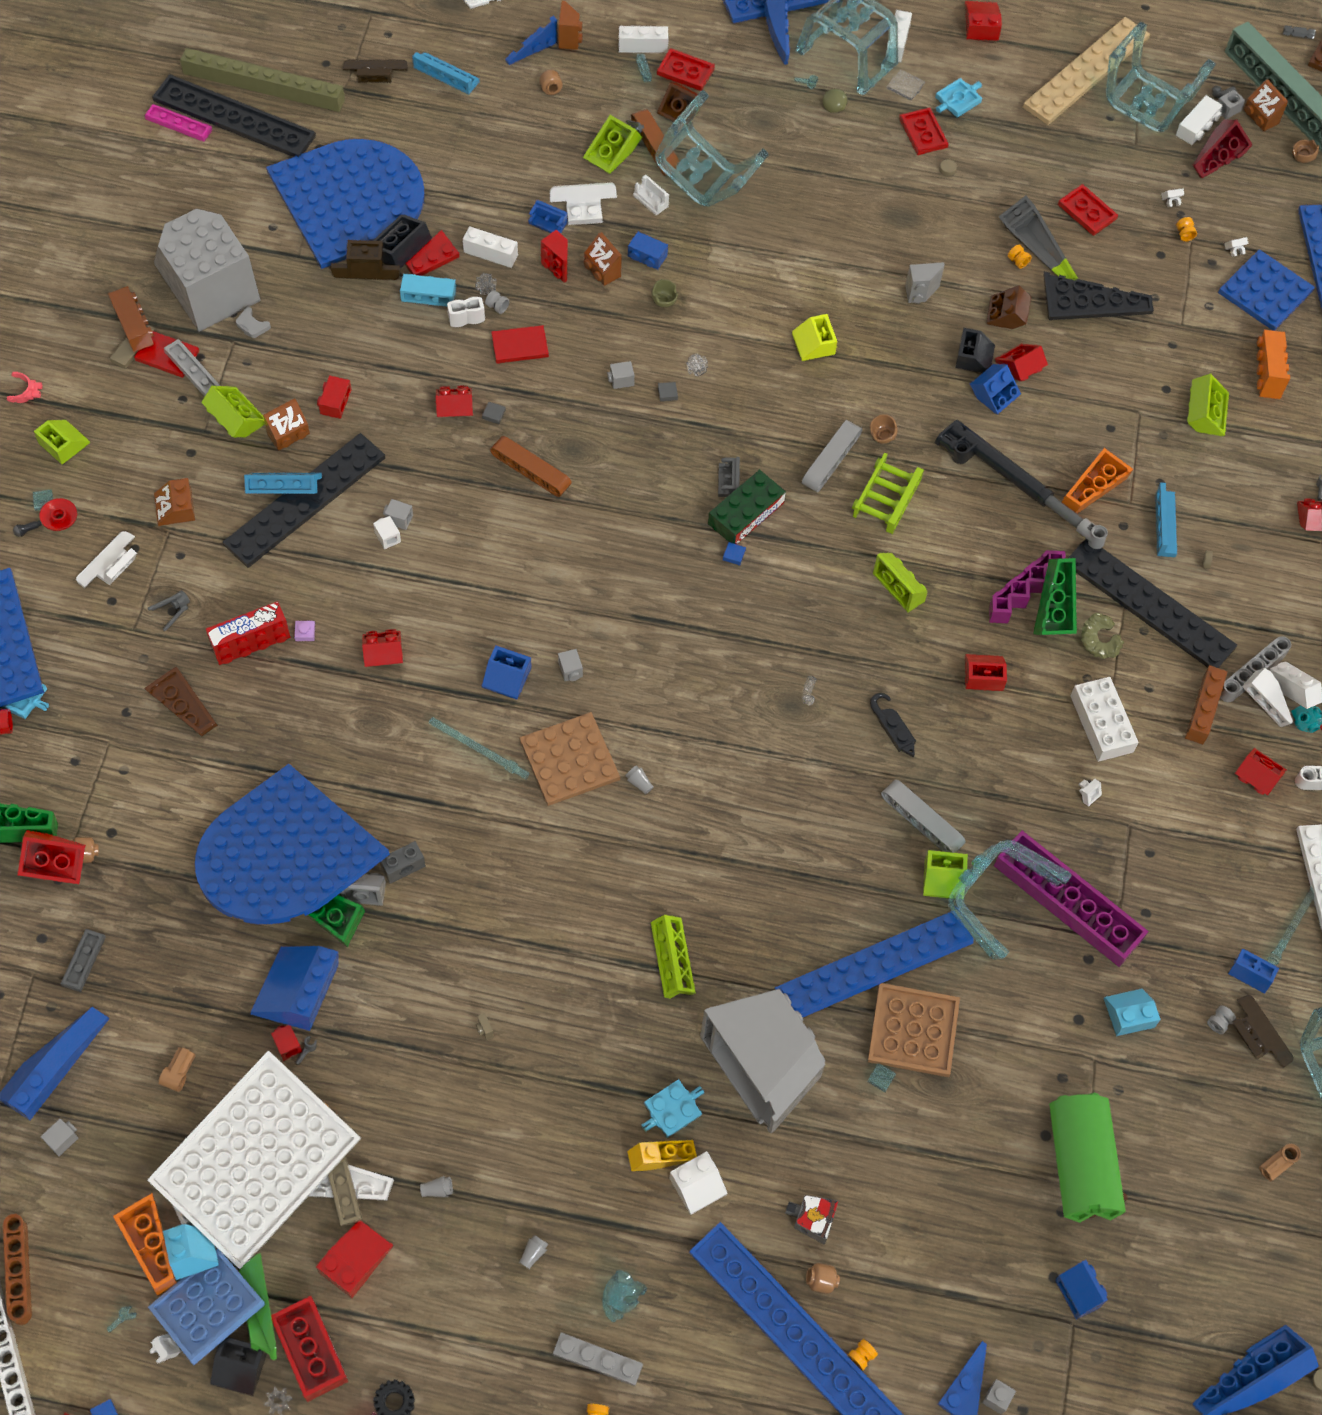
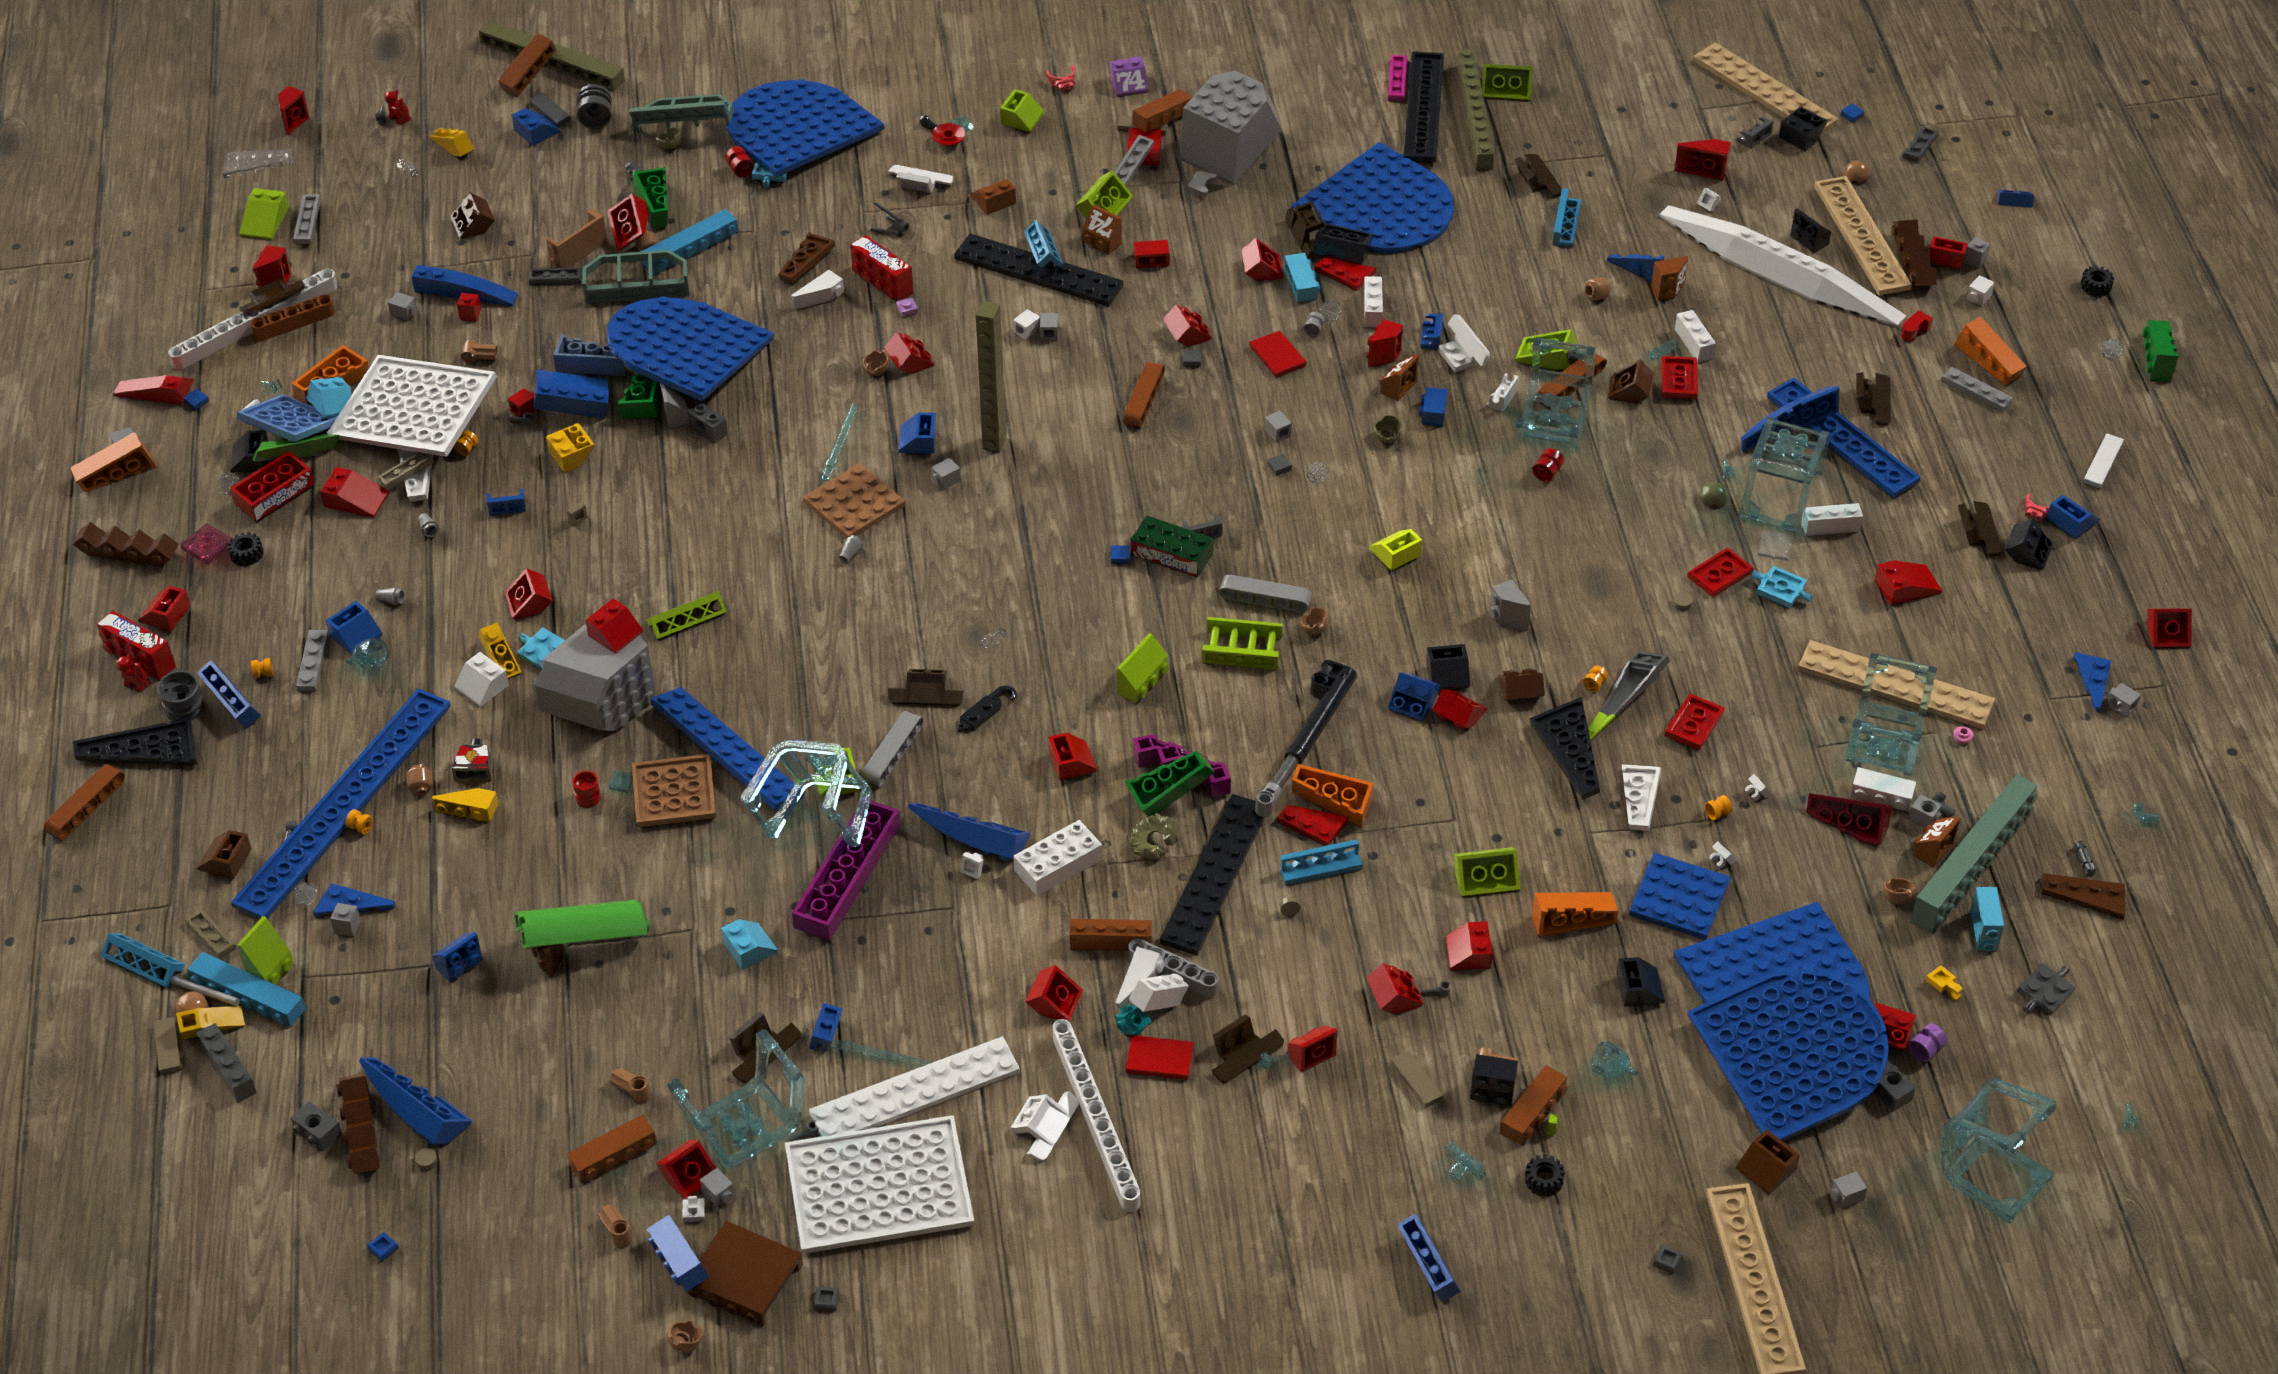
camera: 75 degrees right, 15 degrees down
white brick [447,297,485,327] -> none
light grey wheel [1207,1006,1236,1034] -> none
none -> blue slope [326,601,383,655]
none -> yellow slope [432,788,499,822]
none -> red brick [457,293,481,322]
none -> blue hinge [486,489,526,516]
none -> red slope [504,568,553,620]
none -> medium nougat panel [546,209,608,268]
none -> yellow slope [546,423,595,473]
none -> sand blue wedge [553,335,628,376]
none -> red wheel [572,771,601,808]
none -> sand green plate [582,250,690,303]
none -> red slope [585,598,643,654]
none -> dark azure brick [641,209,738,275]
none -> white slope [791,270,844,310]
none -> medium nougat hair [863,350,889,376]
none -> dark brown plate [888,669,964,706]
none -> blue wedge [908,803,1030,861]
none -> olive brick [976,301,1006,452]
none -> medium lavender slope [1110,57,1149,97]
none -> red slope [1241,238,1284,281]
none -> red wing [1277,804,1349,846]
none -> red slope [1446,921,1493,970]
none -> lime slope [1482,64,1533,100]
none -> red wheel [1532,448,1564,482]
none -> white wing [1622,764,1661,831]
none -> bright pink plate [1953,727,1973,745]

